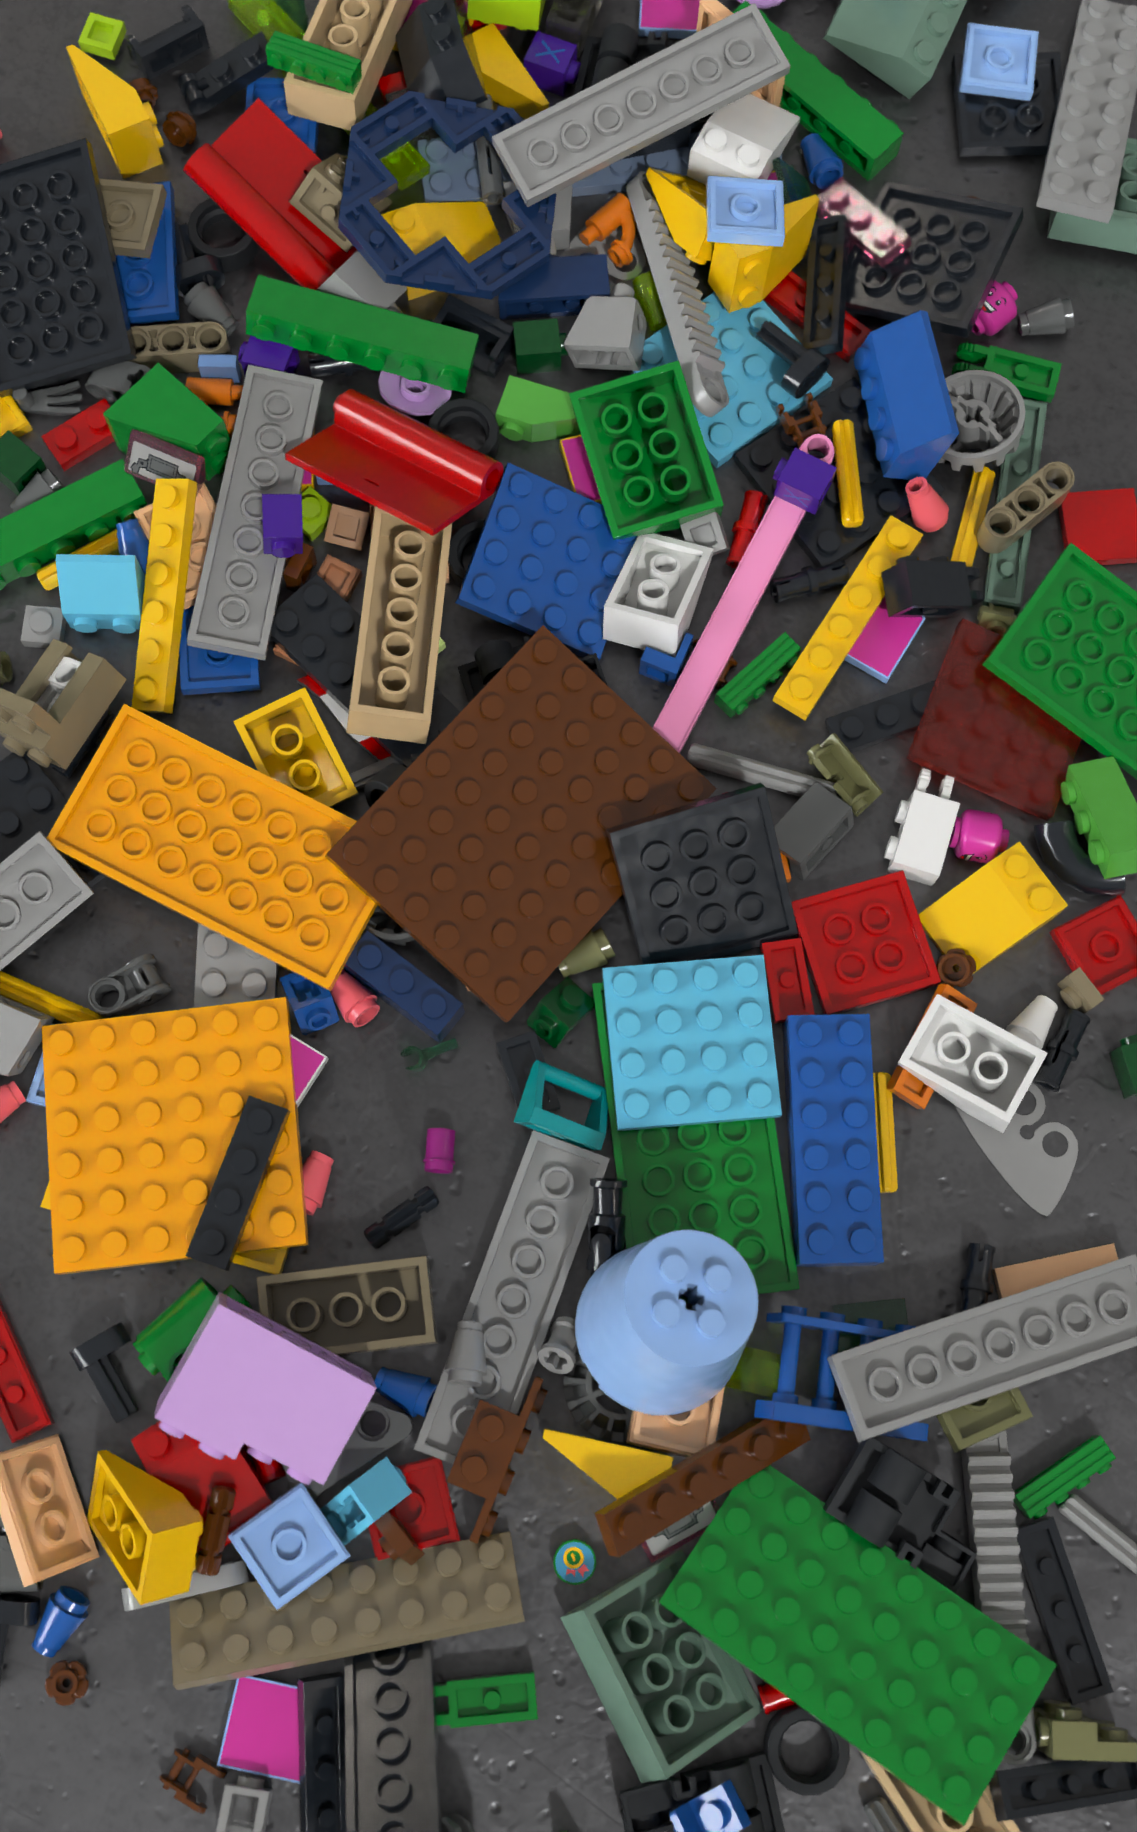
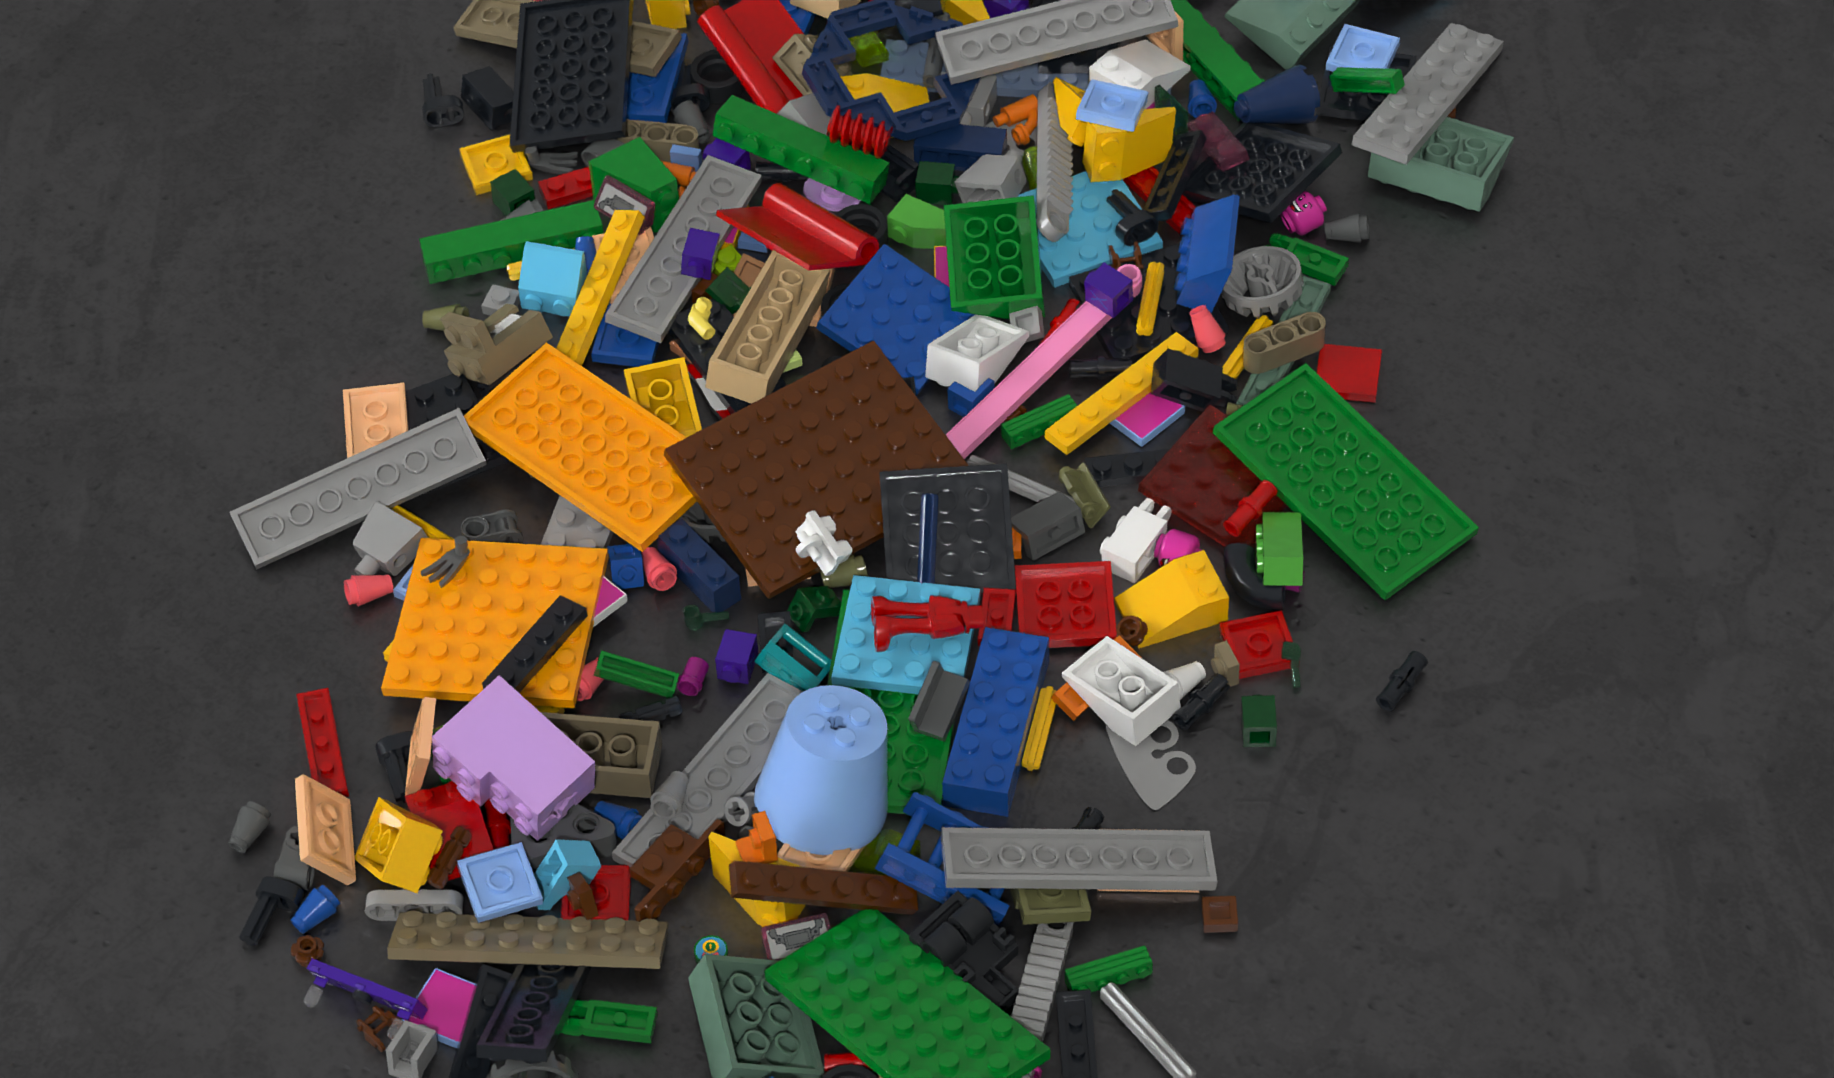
camera: 20 degrees right, 25 degrees down
none -> dark purple piece [304,958,428,1040]
none -> light nougat tile [405,697,436,796]
none -> dark grey piece [421,535,470,588]
none -> green piece [593,650,679,698]
none -> light yellow arm [688,297,716,340]
none -> dark green bracket [705,267,752,315]
none -> dark purple brick [715,629,759,684]
none -> orange bracket [736,811,778,864]
none -> white hips [795,510,853,576]
none -> red piece [827,105,893,159]
none -> red piece [871,595,984,652]
none -> dark grey panel [908,661,970,742]
none -> dark blue axle [917,493,939,584]
none -> red pin [1223,480,1278,537]
none -> dark blue cone [1234,65,1320,124]
none -> green piece [1329,67,1405,94]

